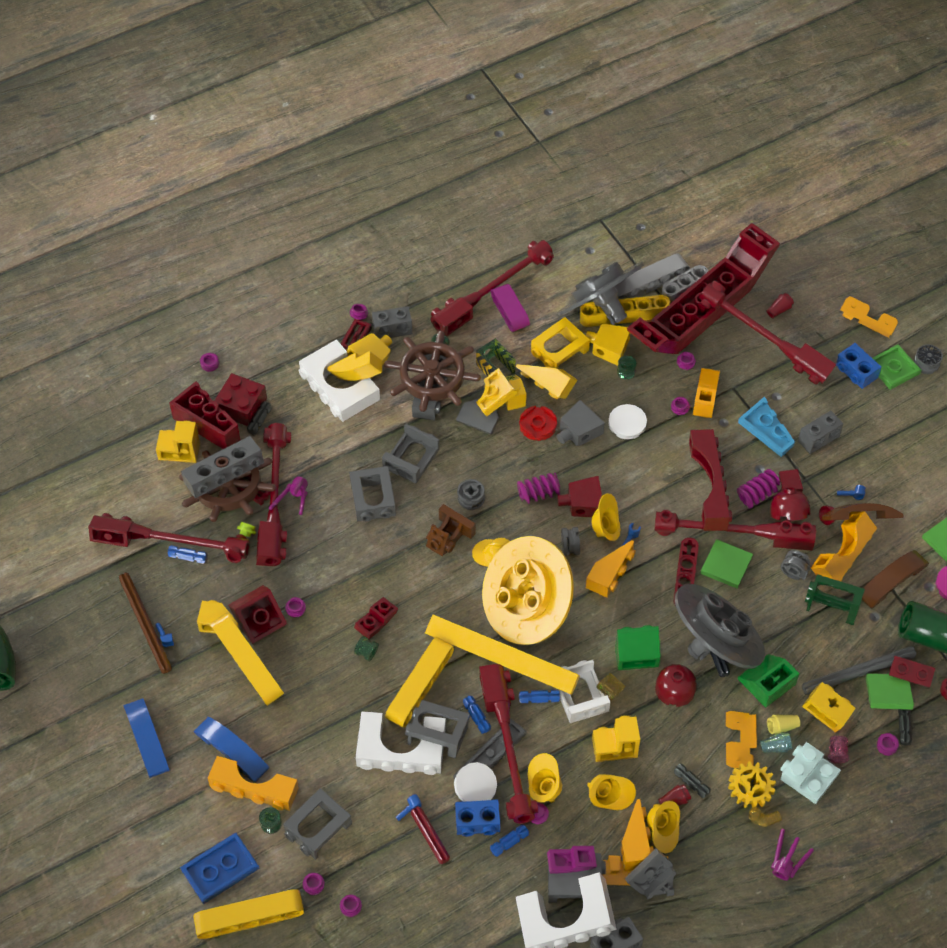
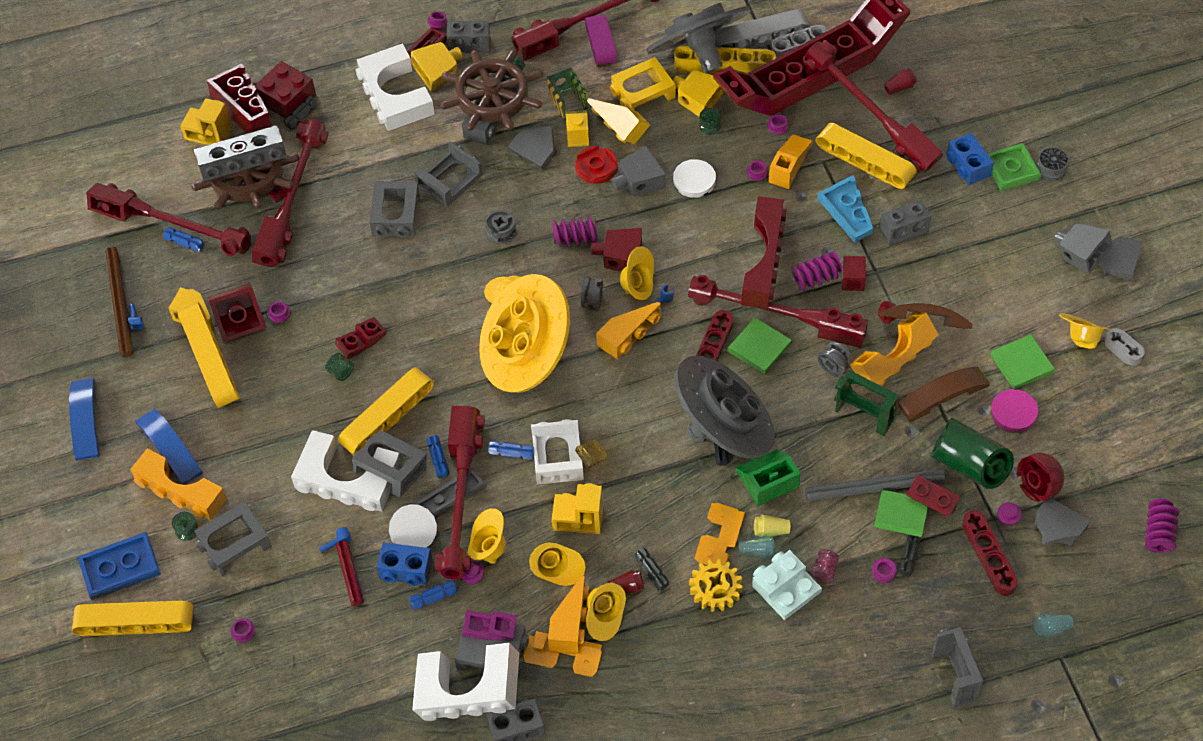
camera: 15 degrees right, 0 degrees up
magenta tile [200,353,219,372] -> none
lime plate [237,522,256,537] -> none
magenta plant [269,477,308,515] -> none
magenta plate [303,873,325,895] -> none
yellow slope [327,351,382,381] -> none
yellow tile [425,615,580,695] -> none
reddish brown tile [426,504,476,556] -> none
yellow tile [476,368,517,417] -> none
green slope [615,625,660,670] -> none
dark grey slope [625,848,676,899] -> none
dark red cylinder [655,664,697,707] -> none
clear yellow arm [749,807,782,827] -> none
dark red cylinder [770,487,811,521] -> none
magenta plant [771,829,814,881] -> none
yellow brick [802,682,856,733] -> none
blue hand [837,485,866,500] -> none
light orange piece [840,296,898,338] -> none
none -> yellow beam [816,123,917,189]

